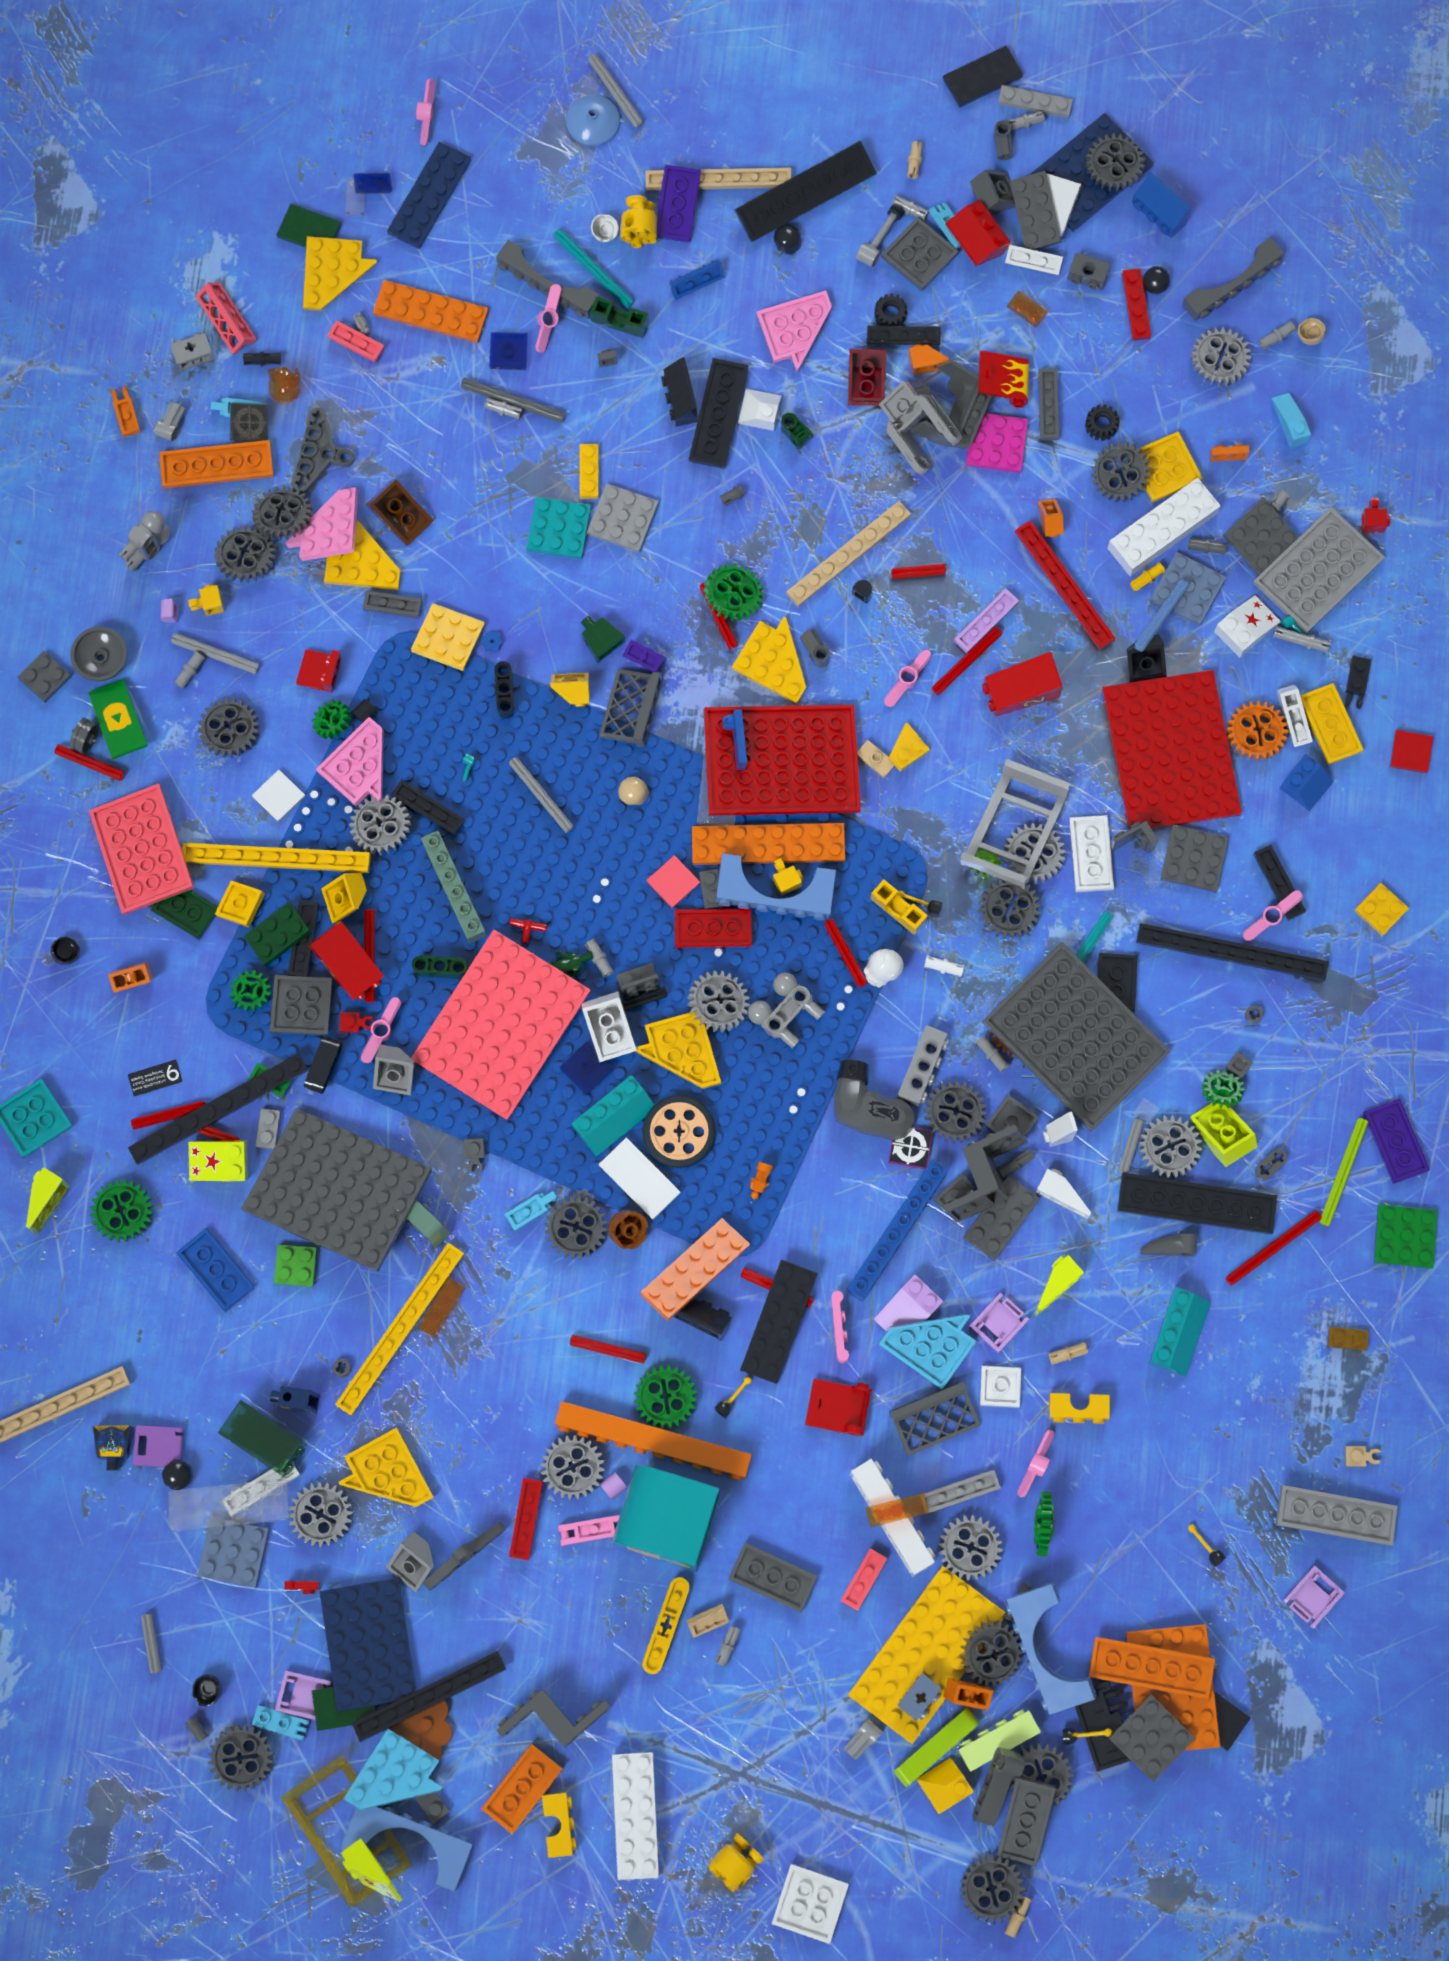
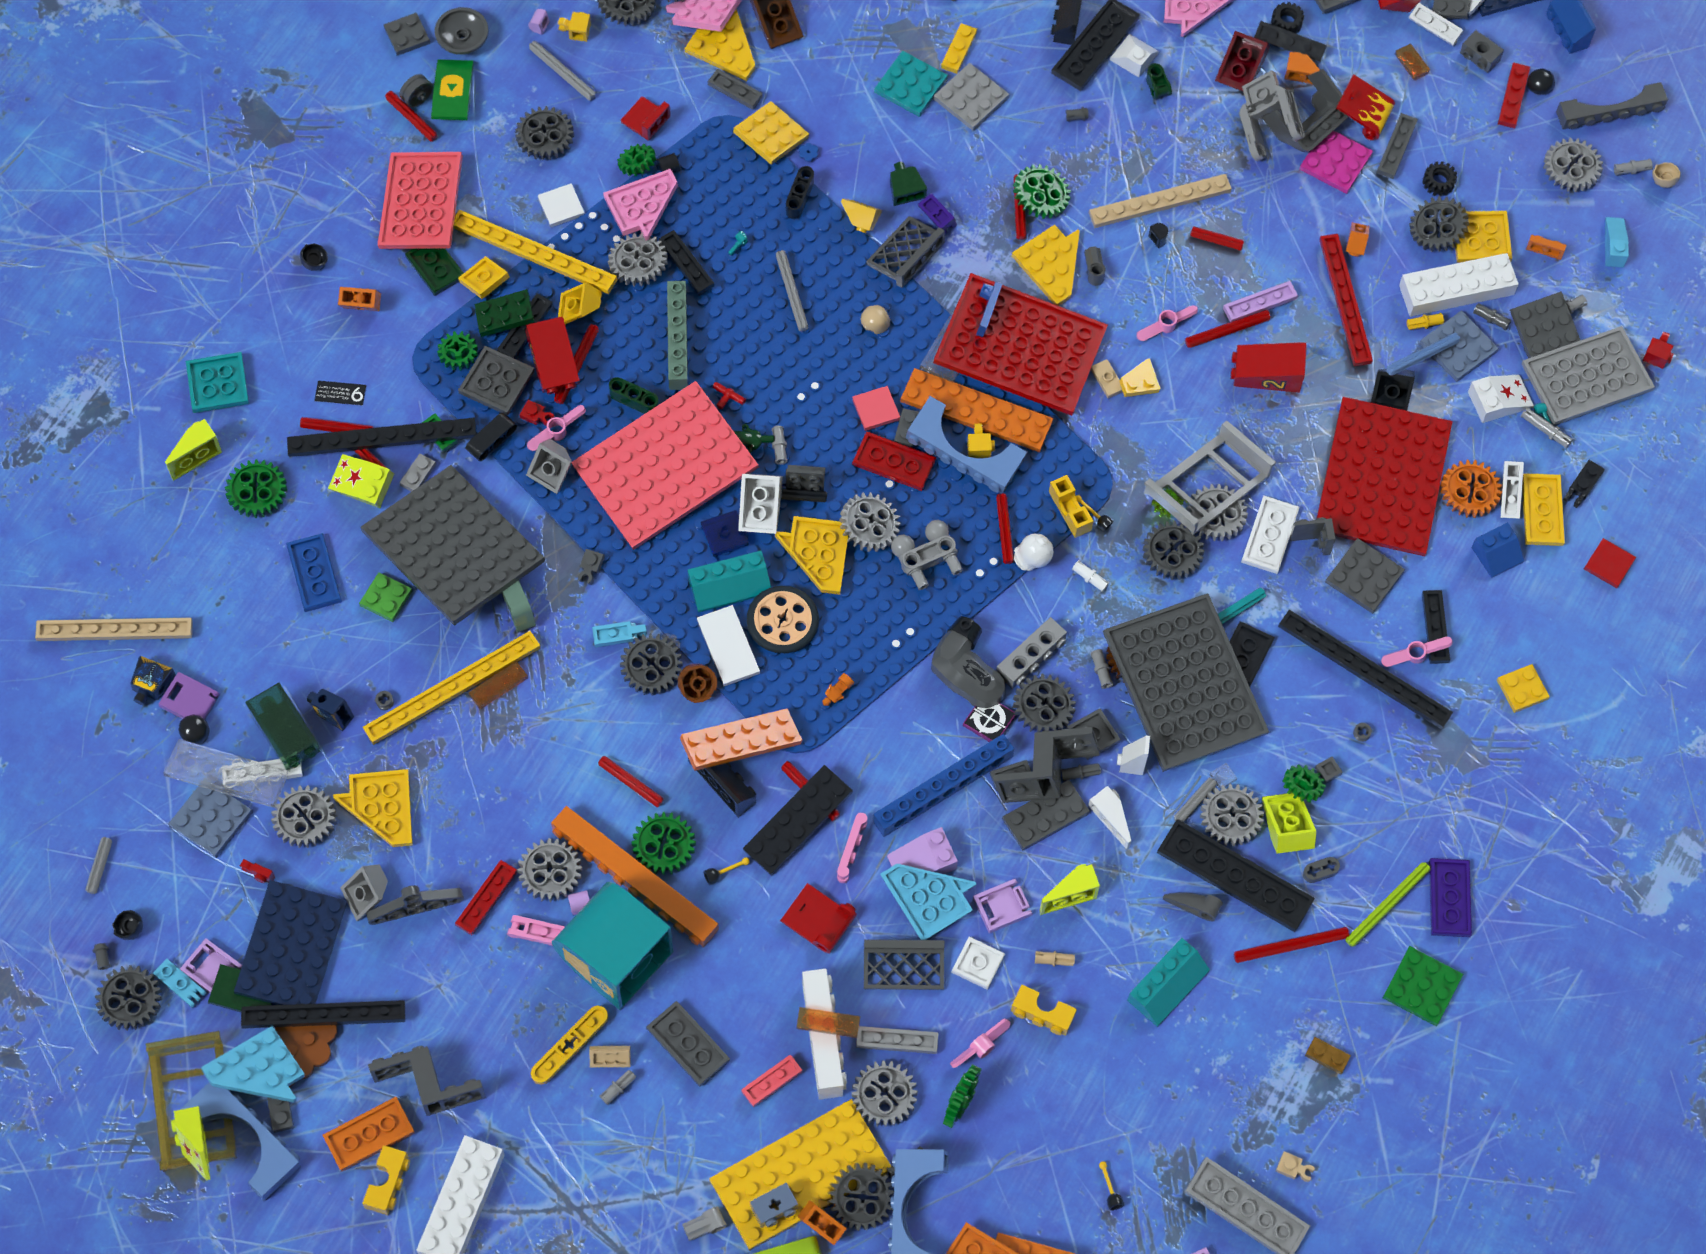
camera: 20 degrees right, 10 degrees down
light grey pin [174,651,205,689] -> none

